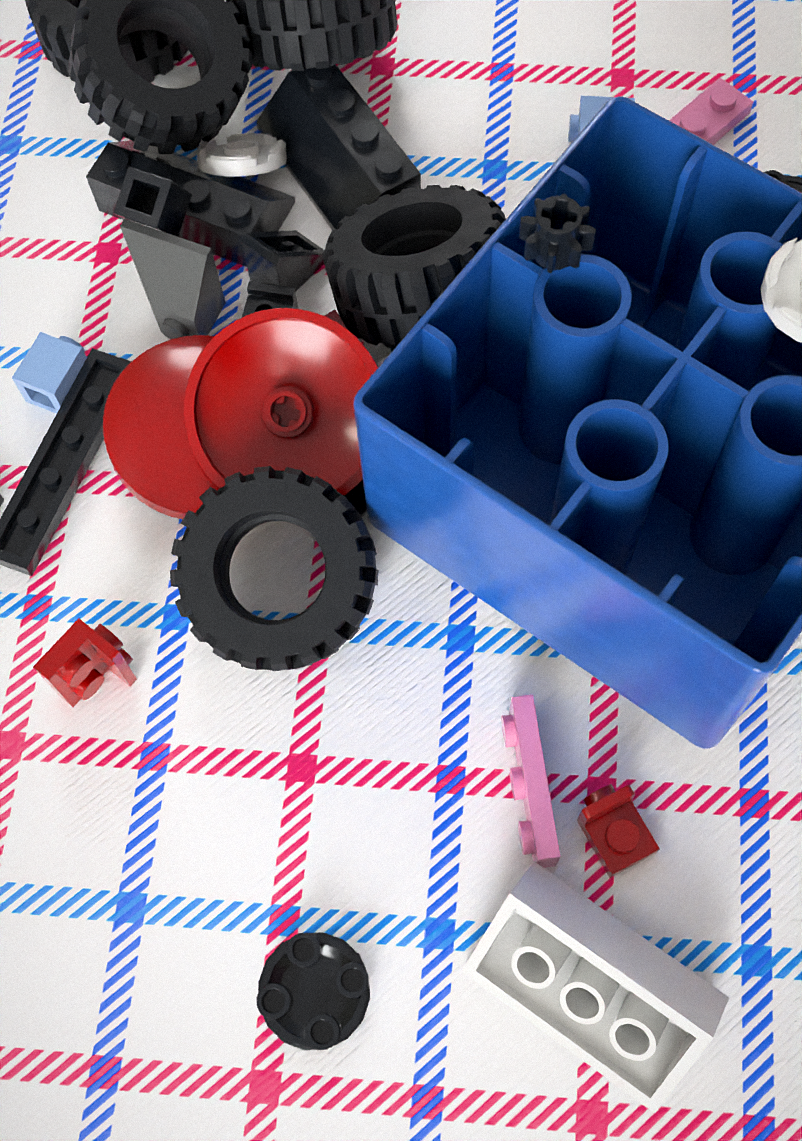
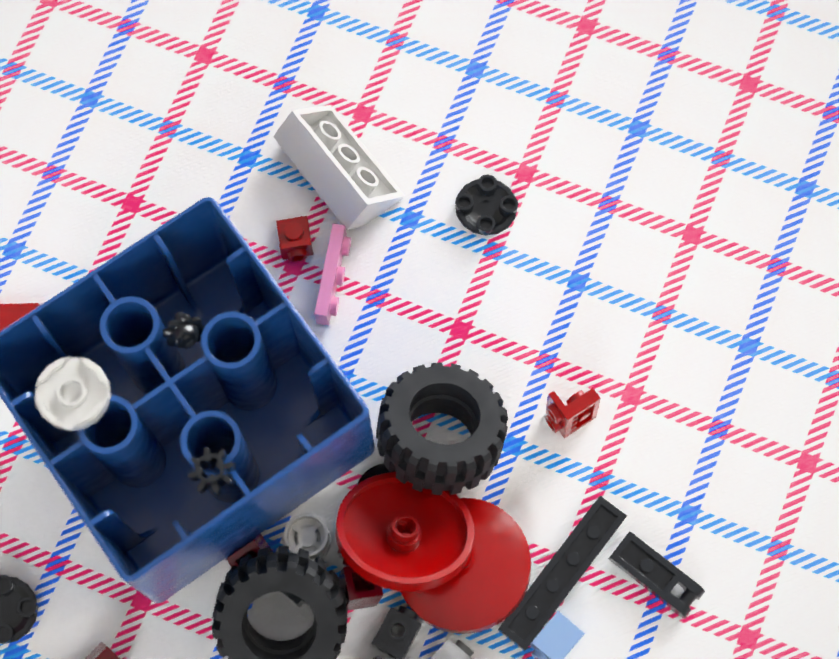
camera: 165 degrees left, 5 degrees up
none -> black plant [162,312,205,349]

